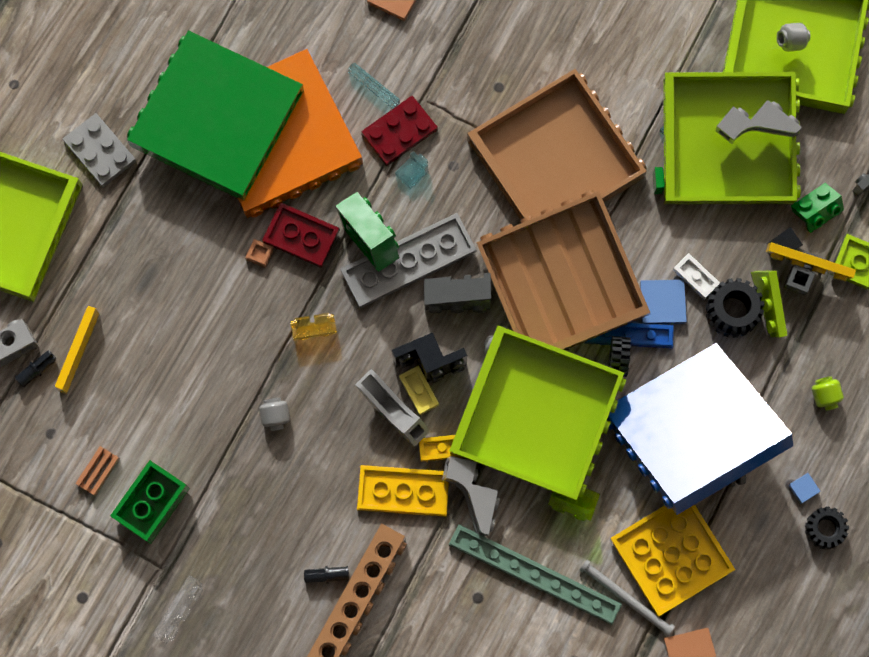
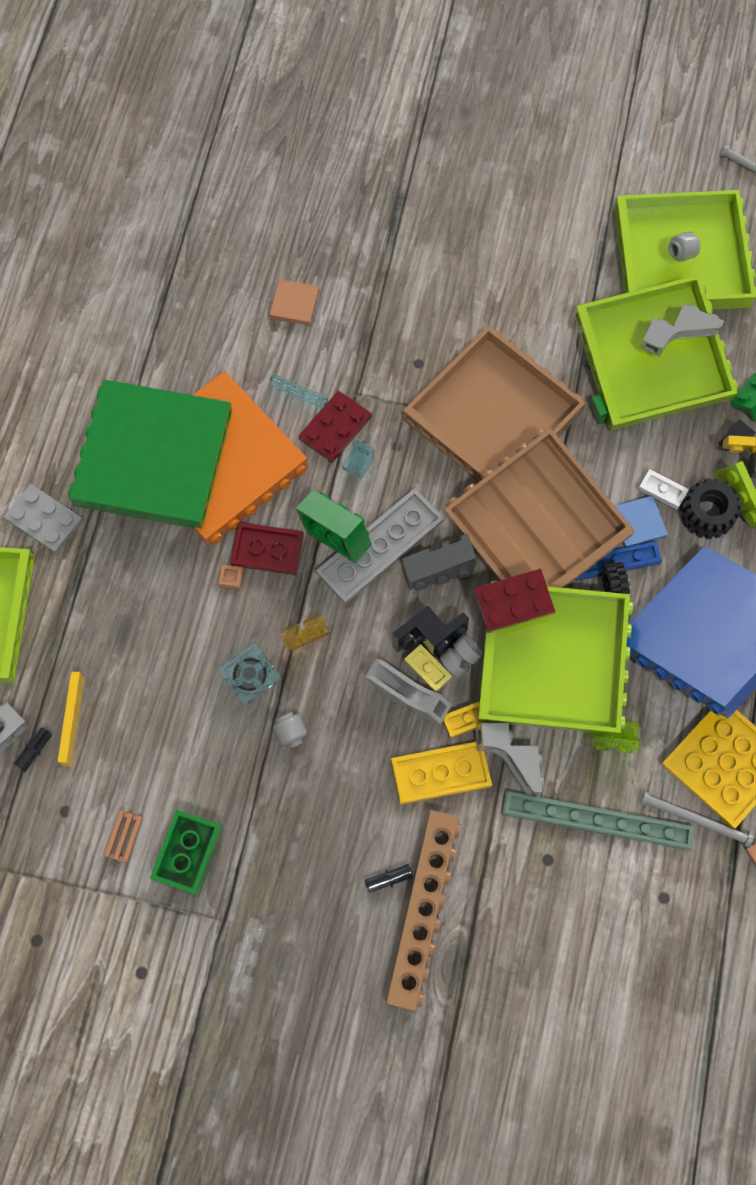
camera: 15 degrees left, 5 degrees down
none -> clear light blue piece [217,642,282,706]
none -> light grey wheel [440,634,484,677]
none -> dark red plate [474,568,555,633]

